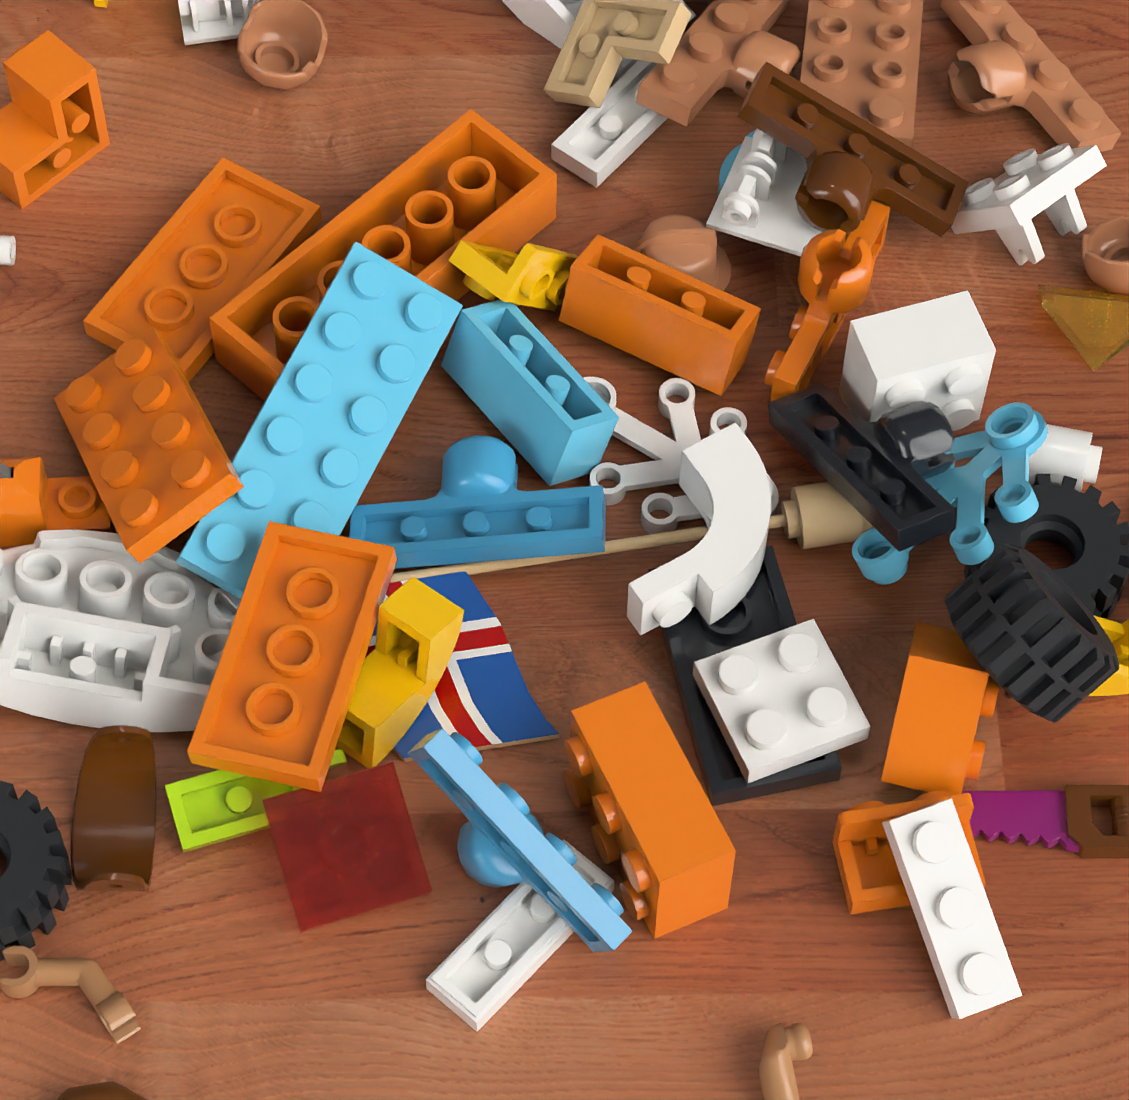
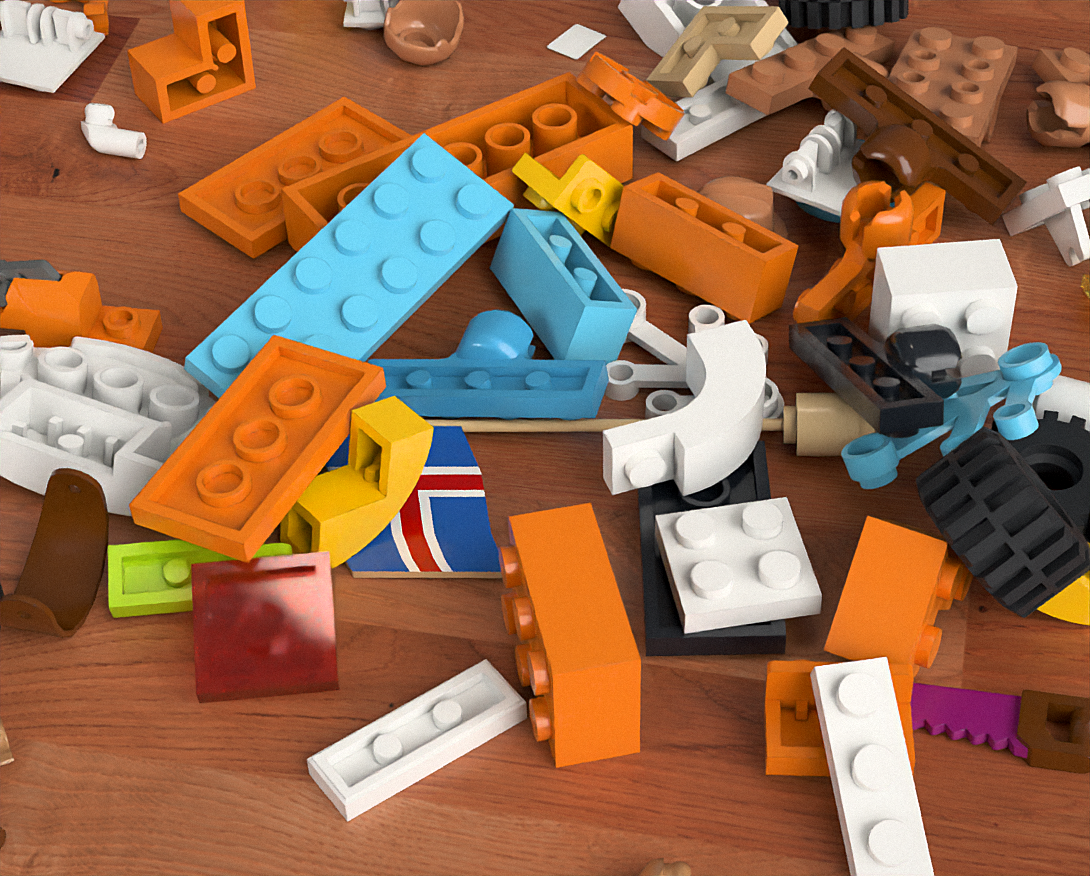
camera: 15 degrees right, 15 degrees down
orange plate [54,325,244,564] -> none
dark azure plate [407,728,632,952] -> none
none -> white sticker [547,24,606,59]
none -> orange plate [576,51,685,141]

